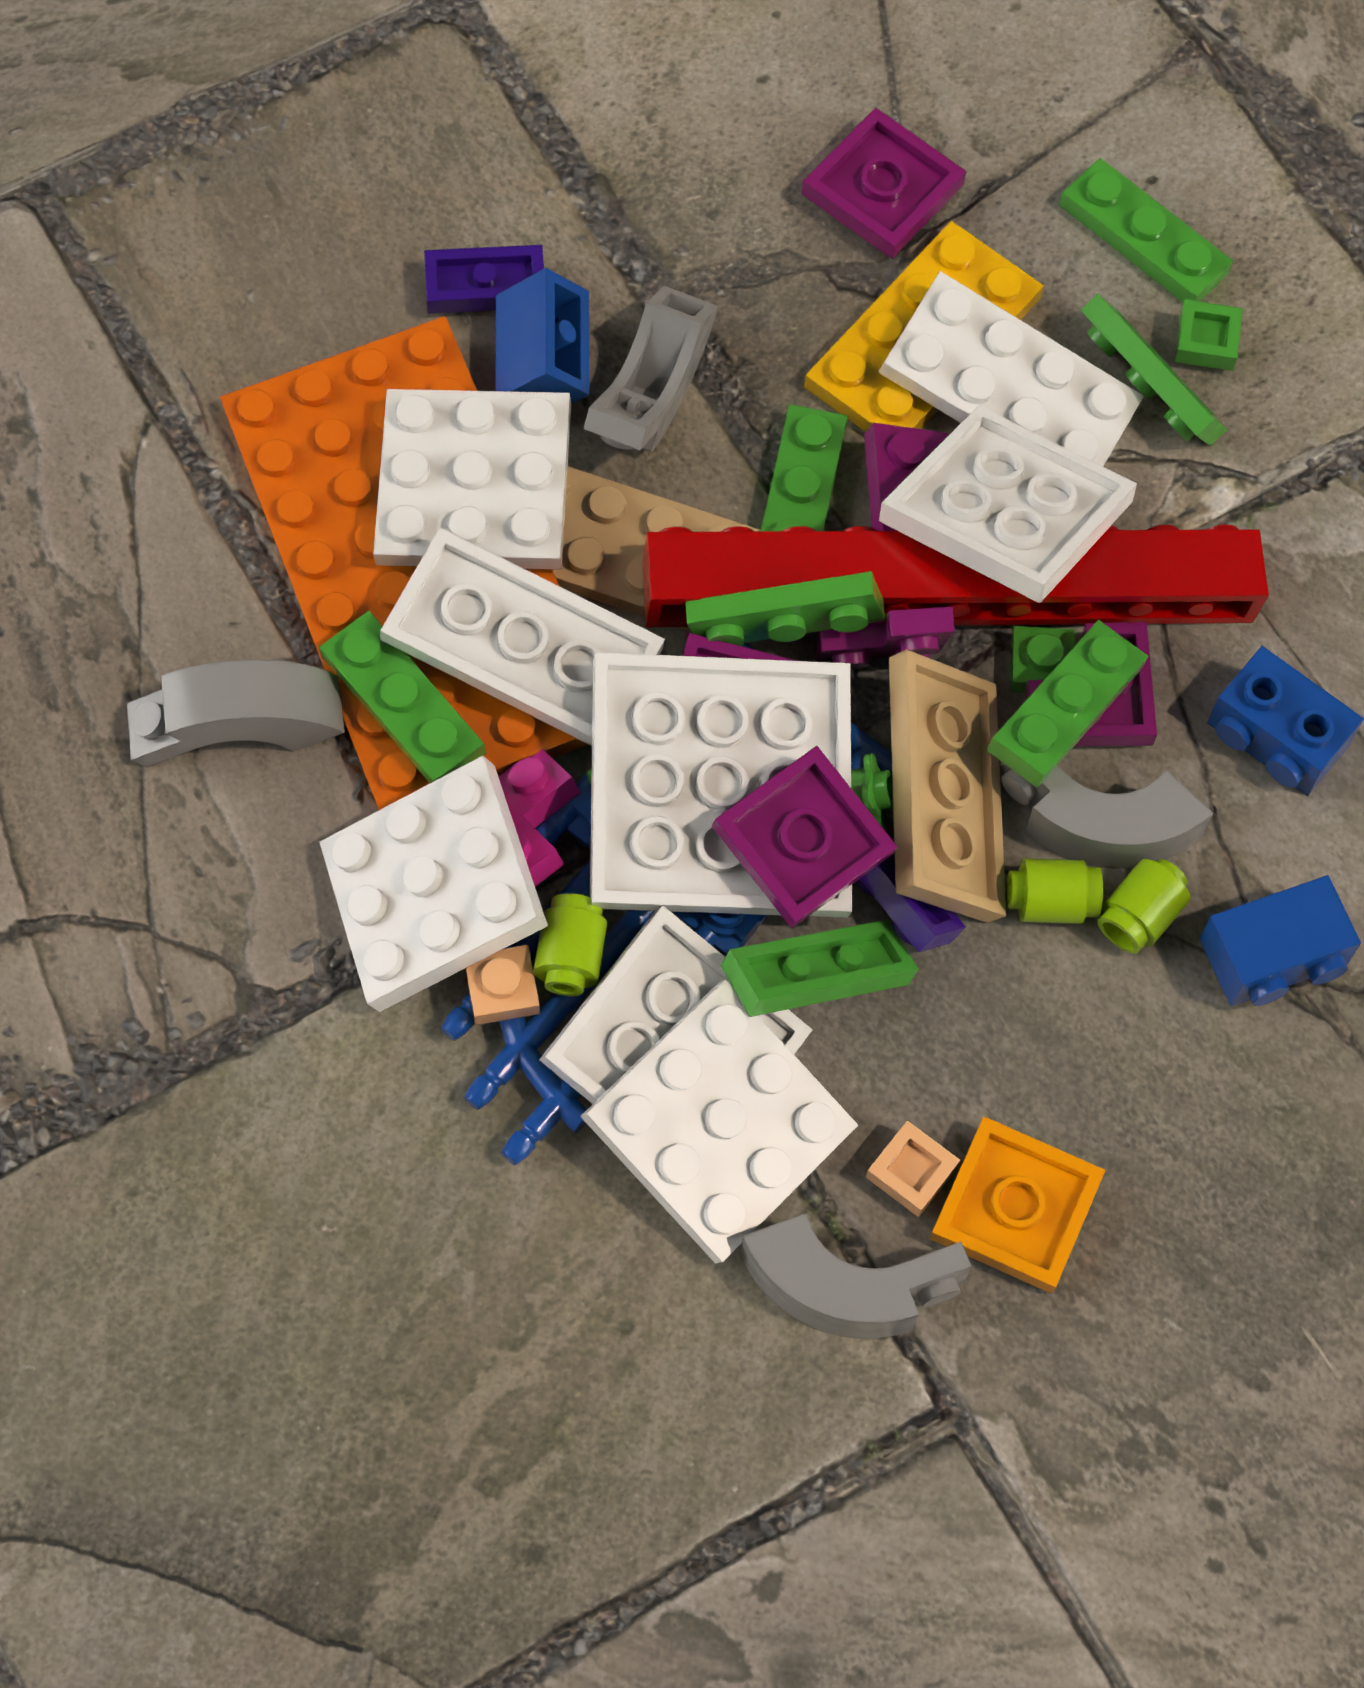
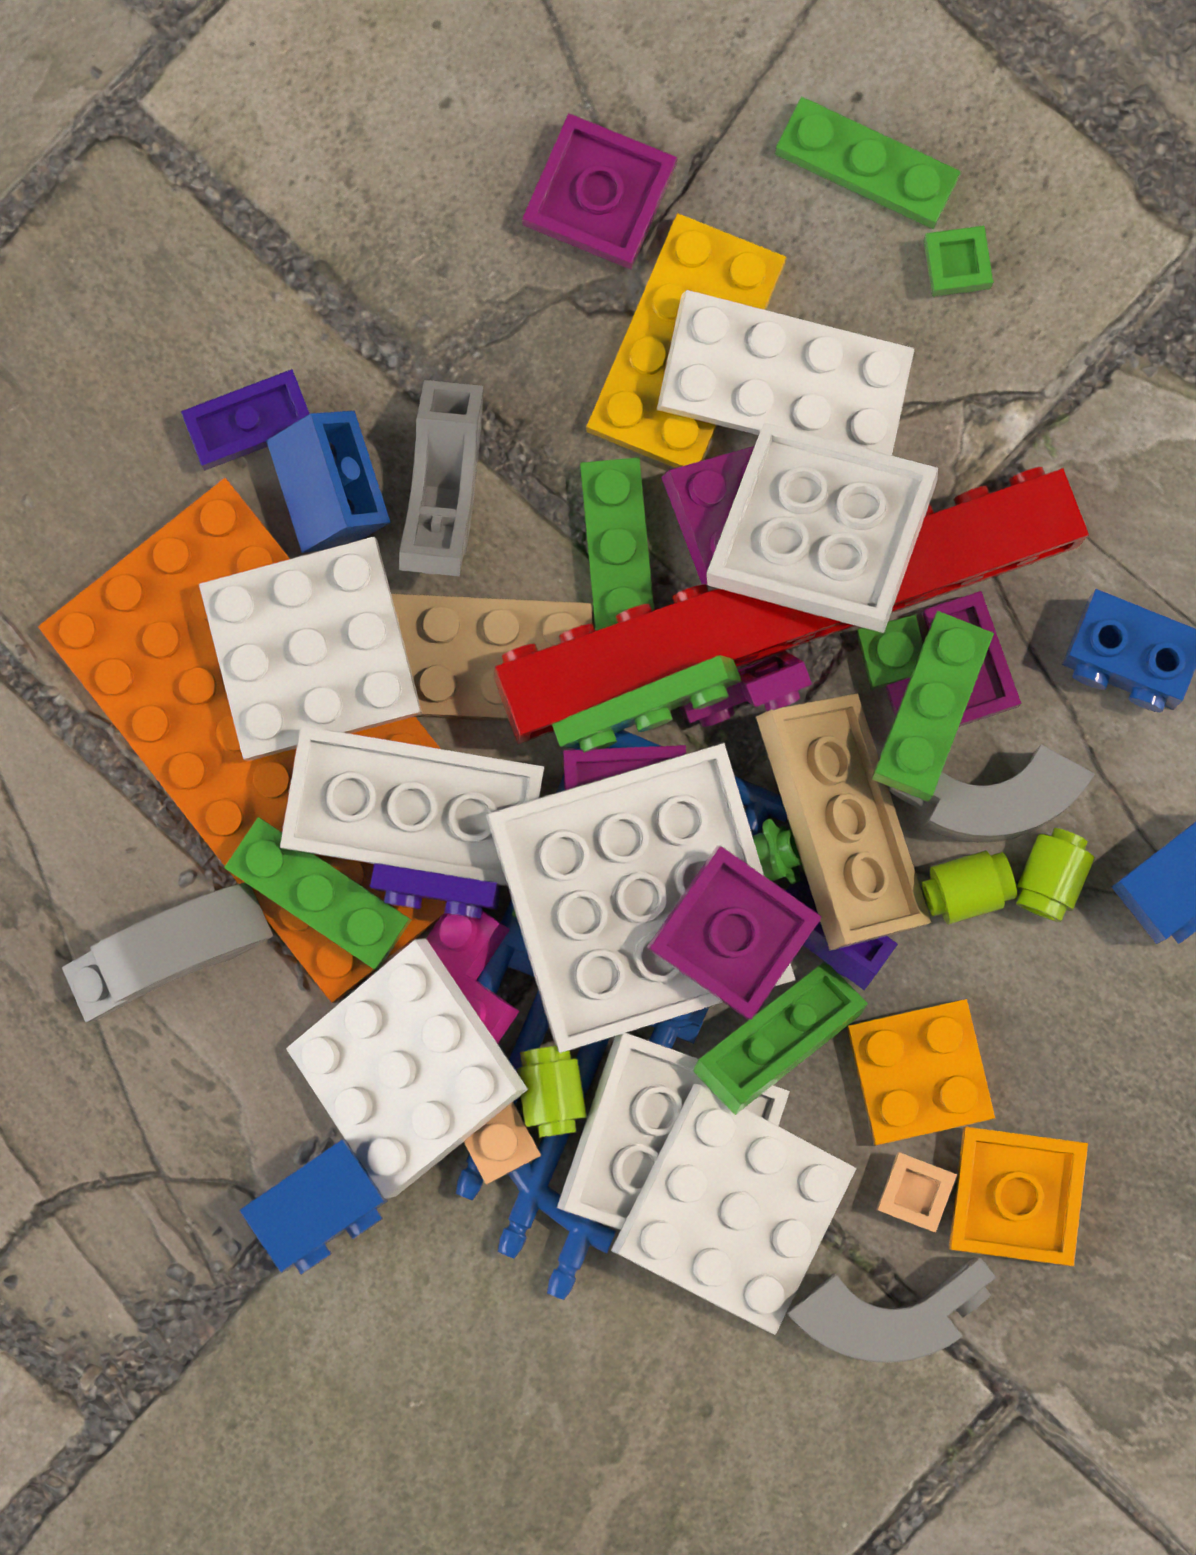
camera: 10 degrees left, 15 degrees up
bright green plate [1081,293,1228,446] -> none
none -> blue brick [239,1139,388,1275]
none -> dark purple plate [370,863,501,919]
none -> light orange plate [847,999,995,1146]

